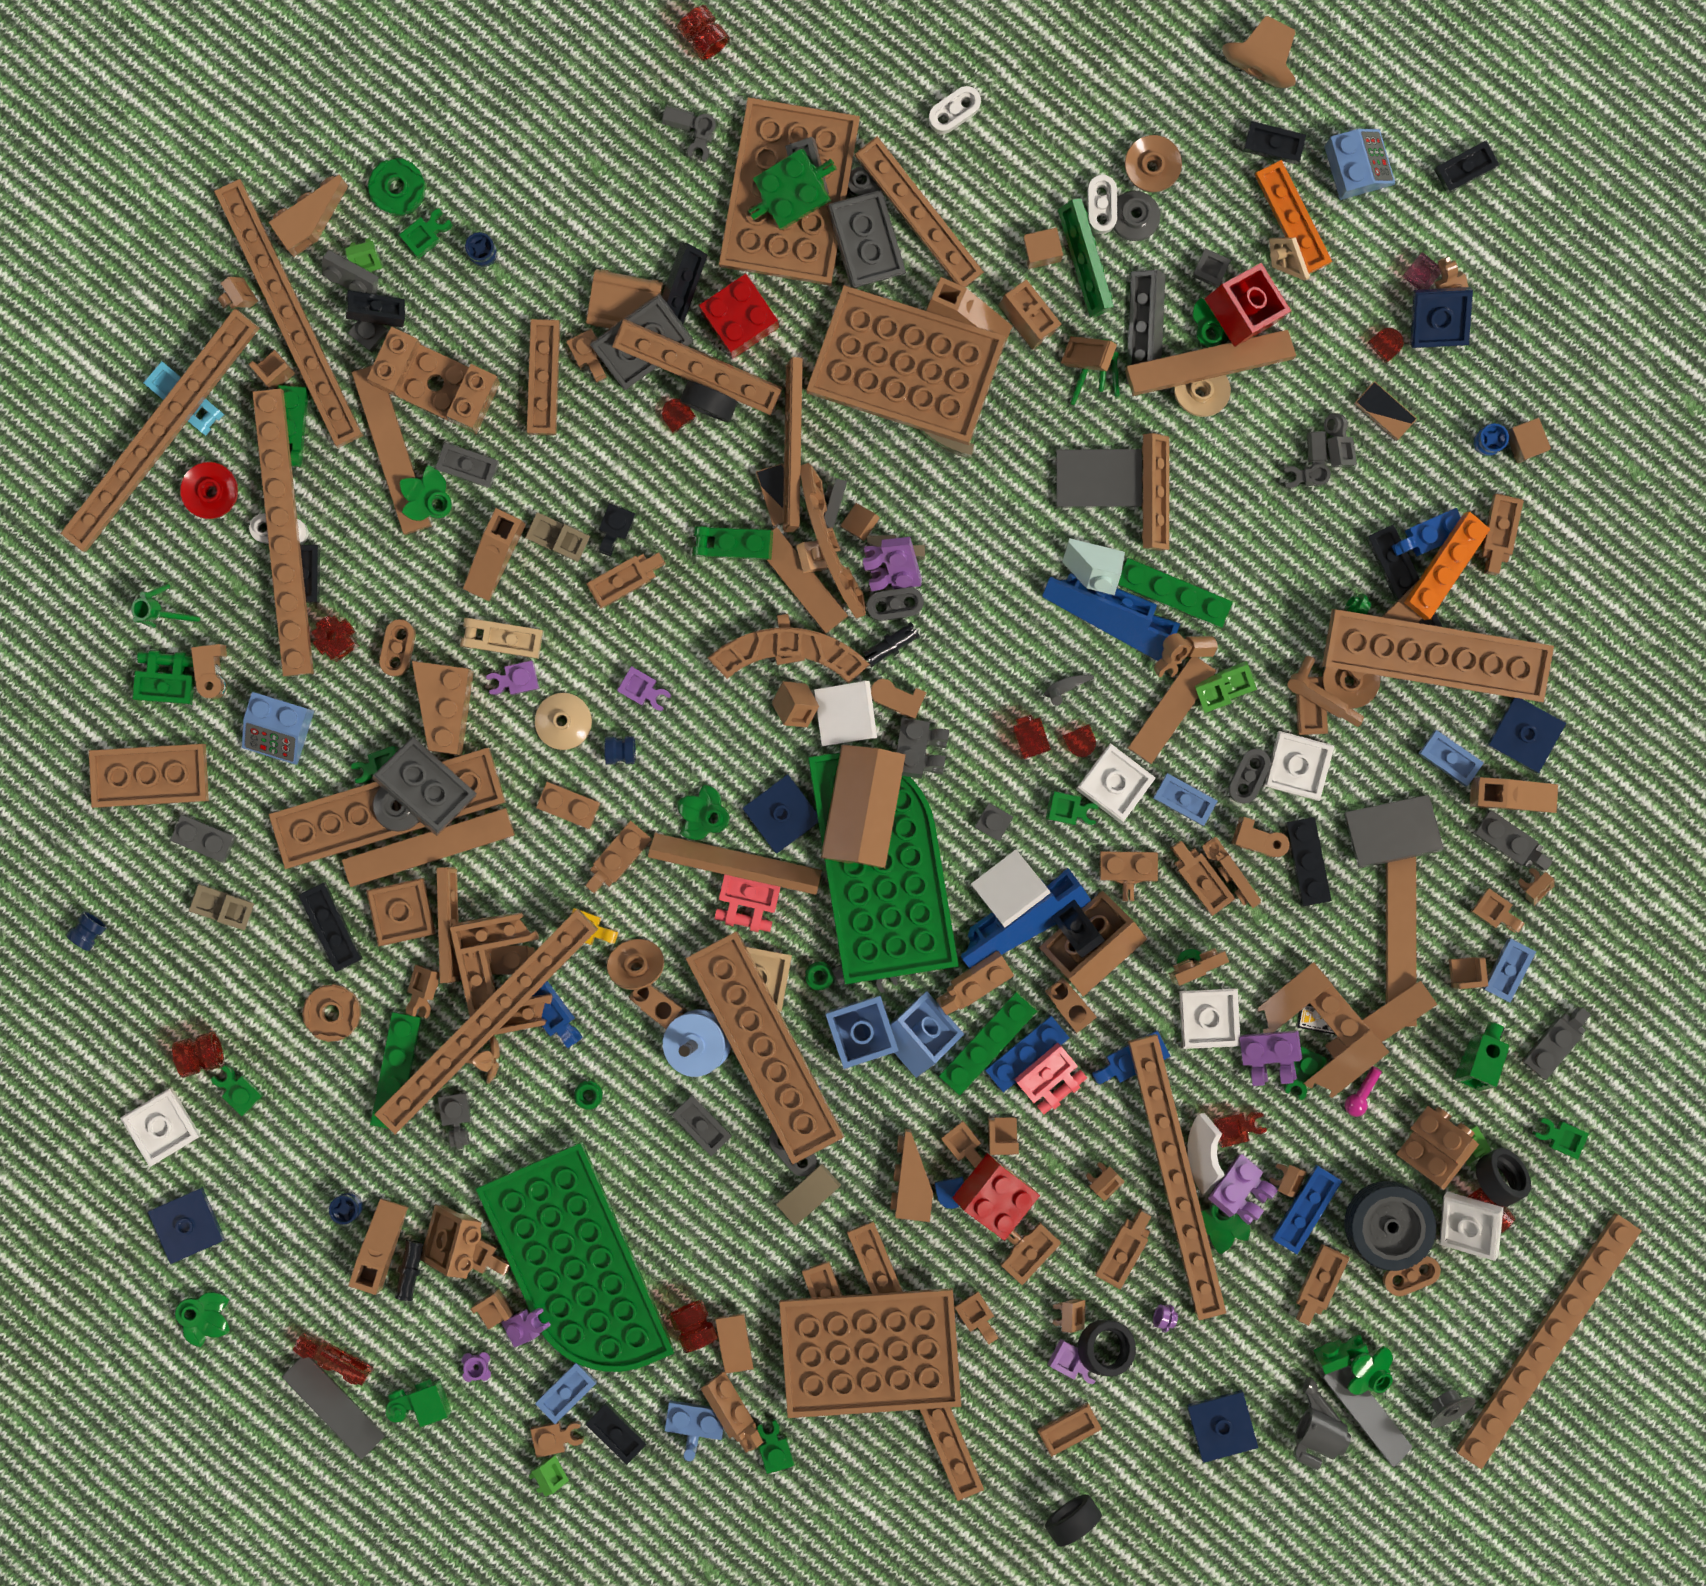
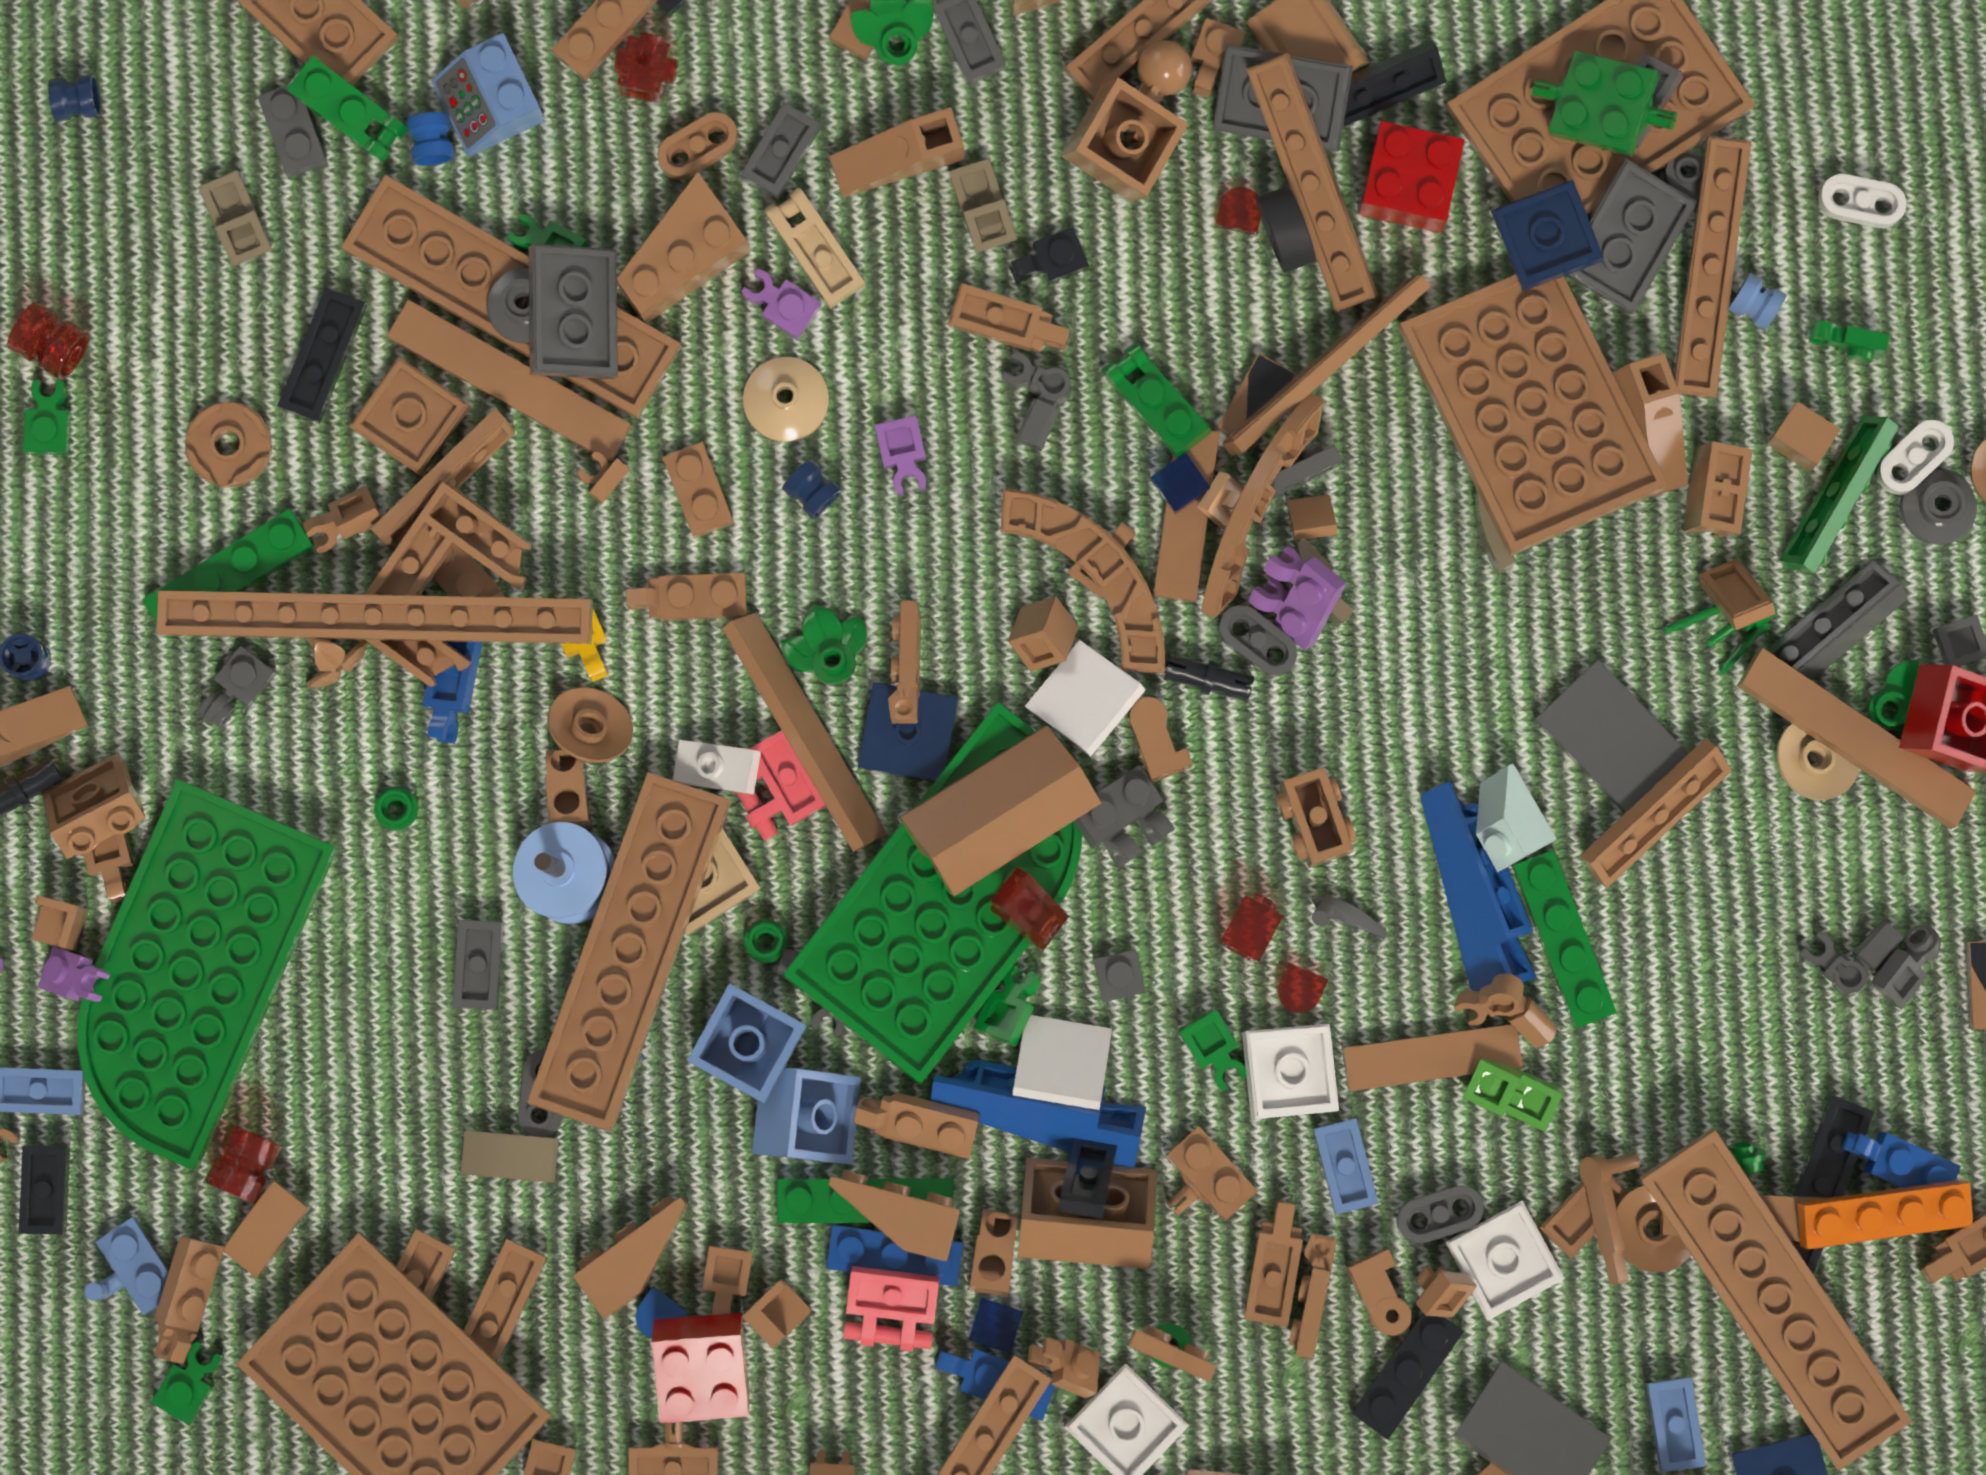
camera: 45 degrees right, 5 degrees down
none -> green plate [285,55,408,163]
none -> blue wheel [406,112,455,166]
none -> medium nougat tile [576,451,630,505]
none -> white plate [673,740,761,795]
none -> dark grey plate [740,102,821,199]
none -> medium nougat slope [829,1170,960,1262]
none -> medium nougat hinge [888,600,921,724]
none -> clear blue tile [968,1298,1024,1354]
none -> green plate [973,965,1041,1047]
none -> clear red slope [990,867,1069,951]
none -> dark grey bar [1002,352,1072,451]
none -> medium nougat plate [1028,1338,1100,1398]
none -> medium nougat brick [1061,40,1192,202]
none -> clear blue tile [1150,453,1211,514]
none -> medium nougat brick [1276,767,1357,868]
none -> medium nougat tile [1416,1266,1477,1318]
none -> dark blue plate [1492,180,1604,292]
none -> medium blue wheel [1728,273,1787,331]
none -> green plate [1808,320,1890,363]

